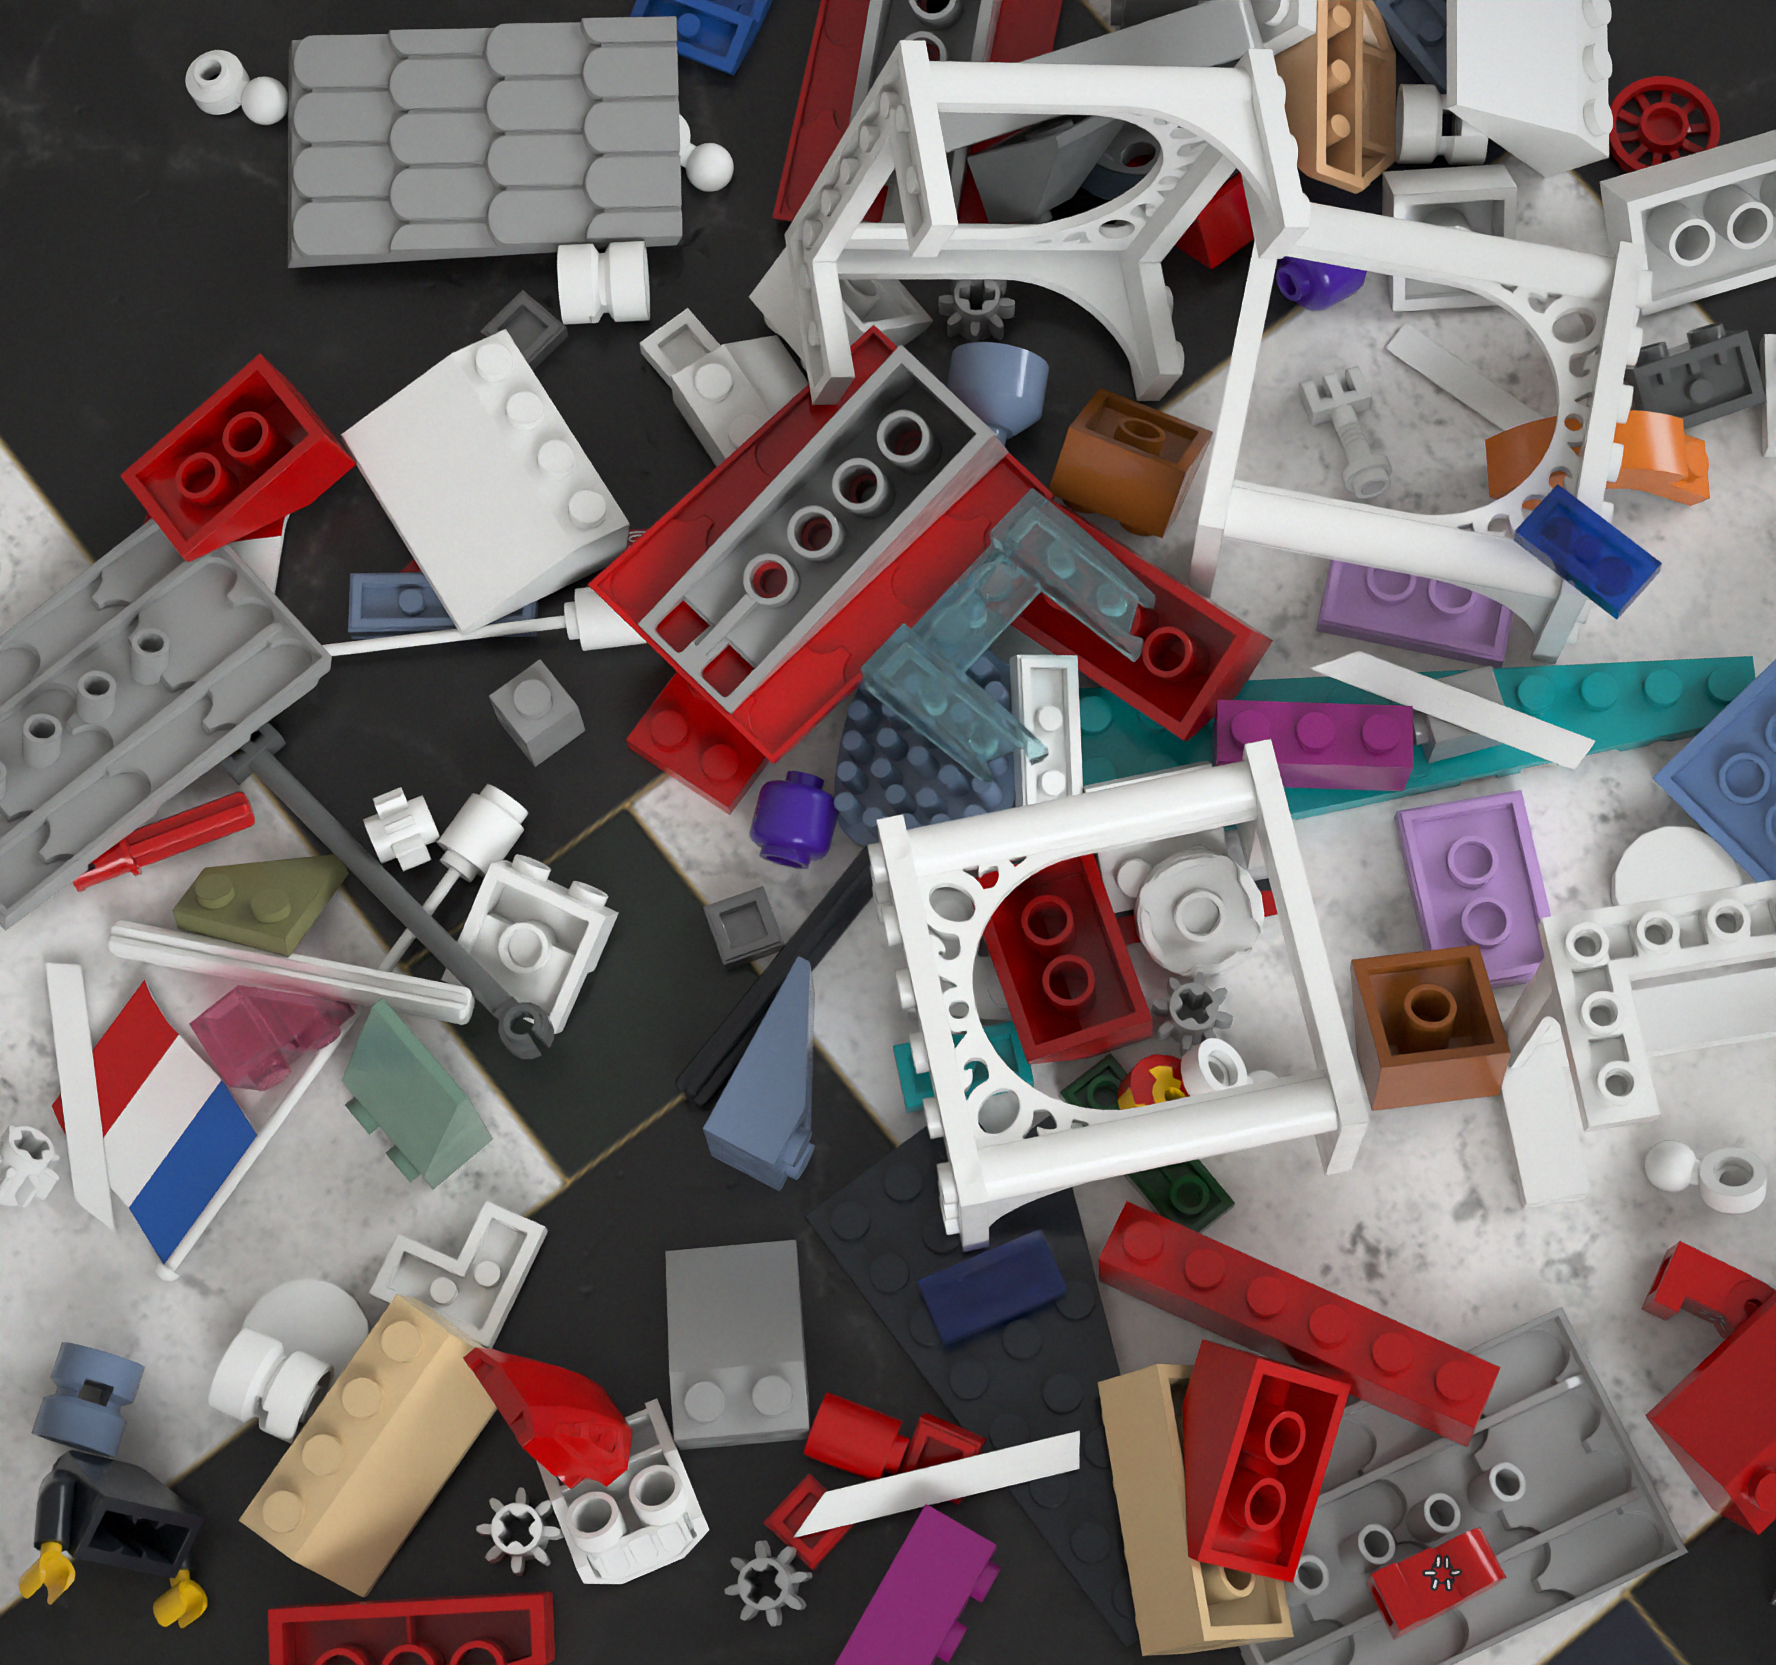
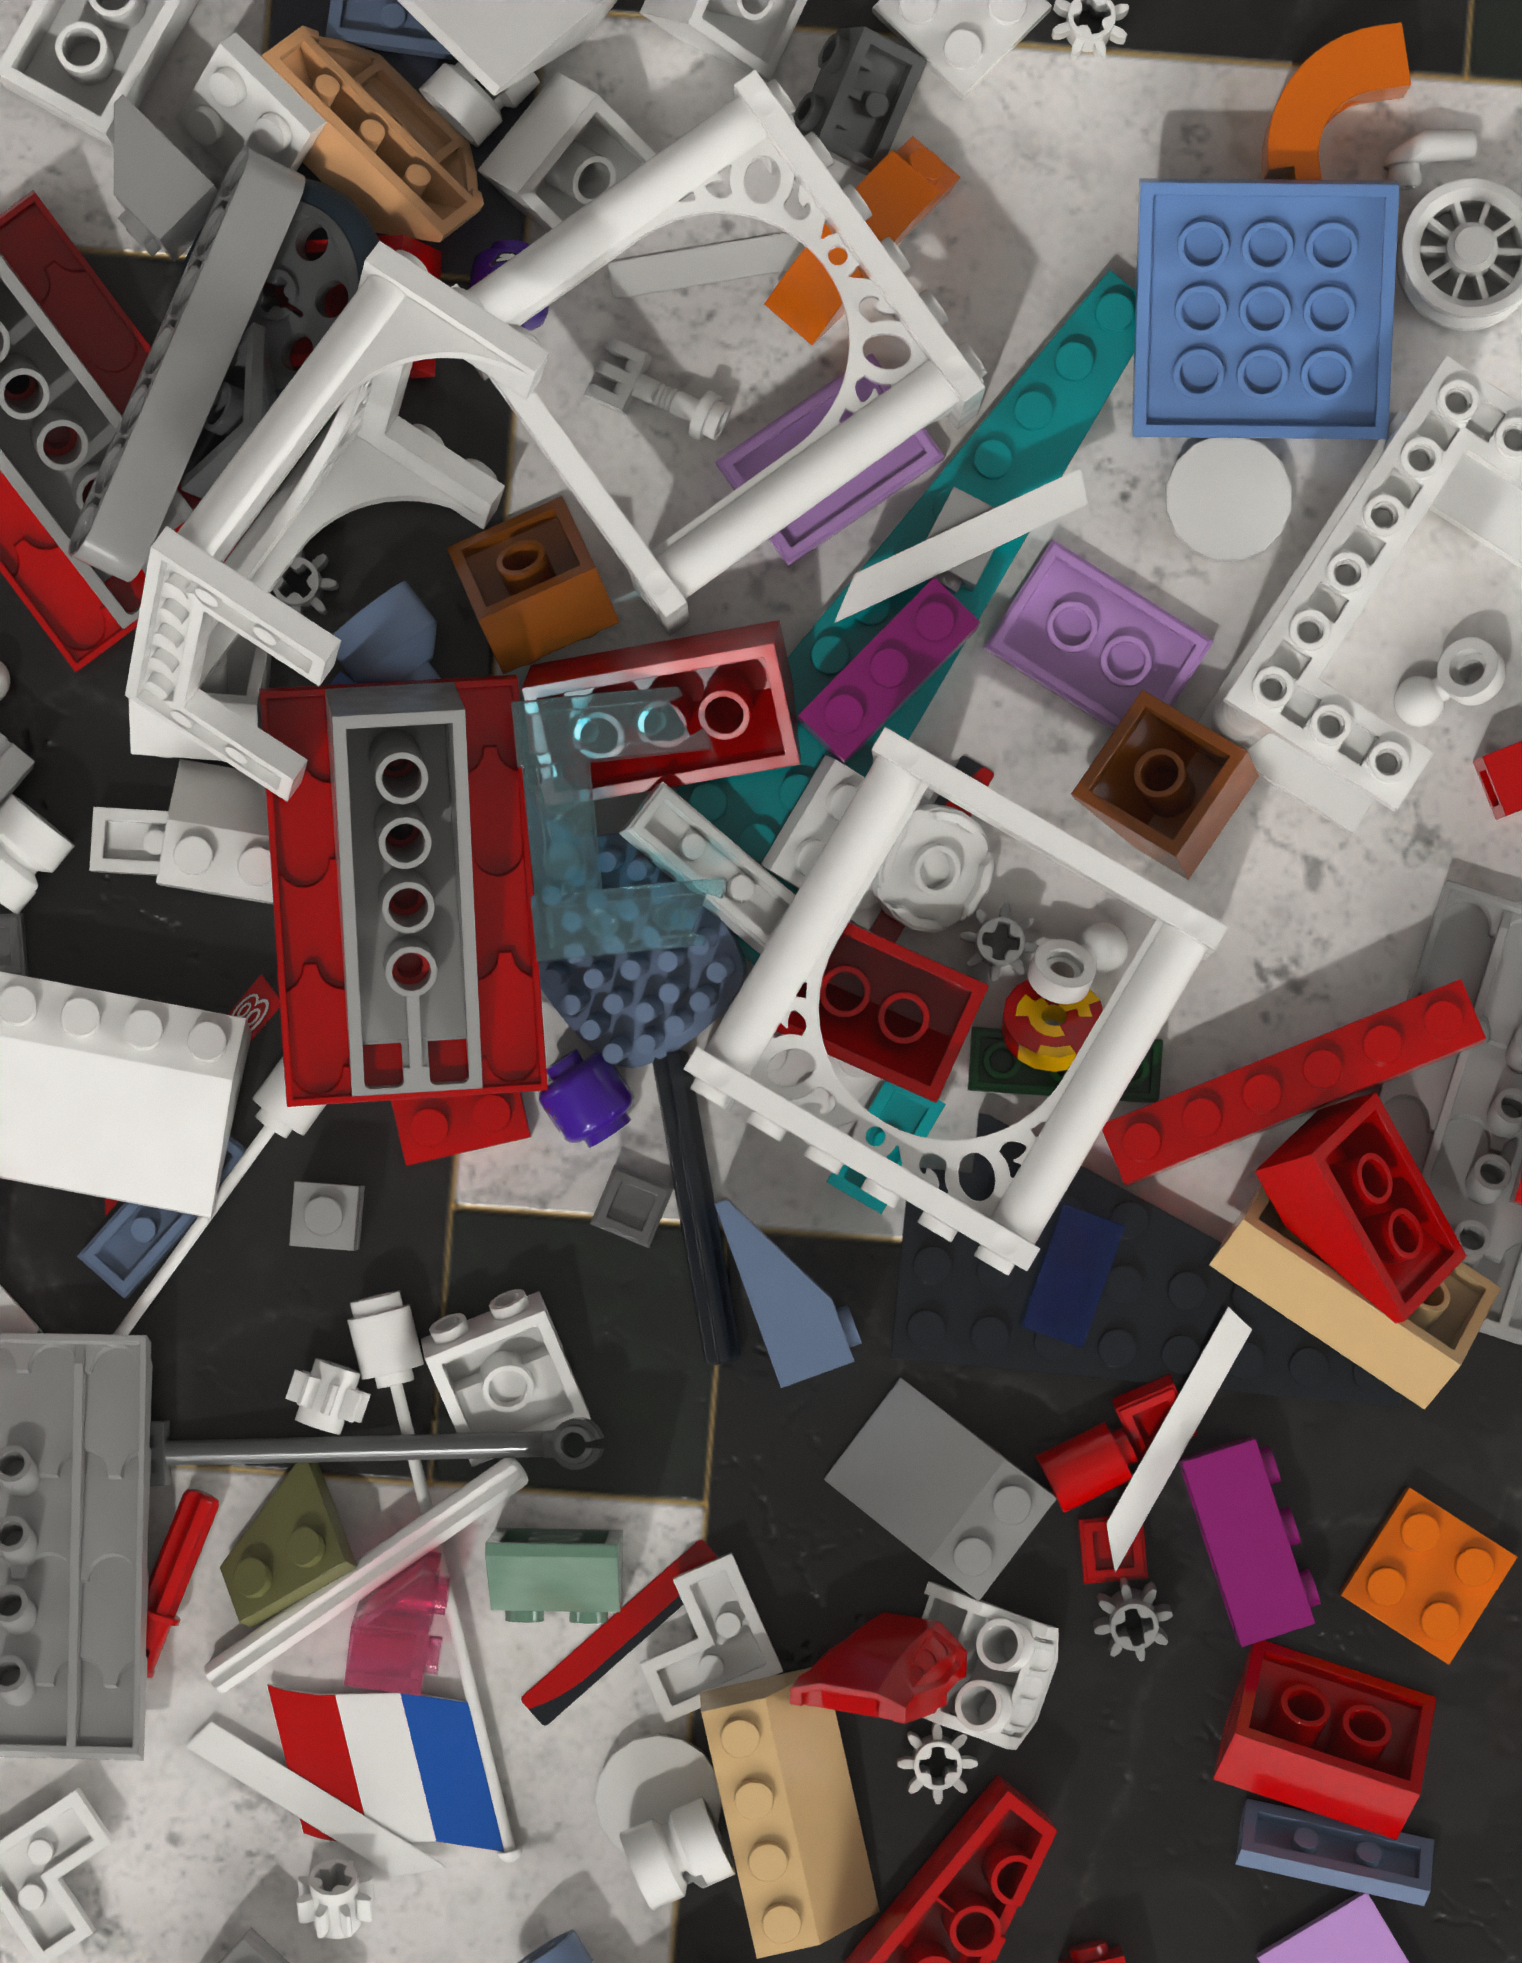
camera: 50 degrees left, 15 degrees up
clear blue plate [1513,484,1662,620] -> none
none -> red sticker [521,1540,718,1726]

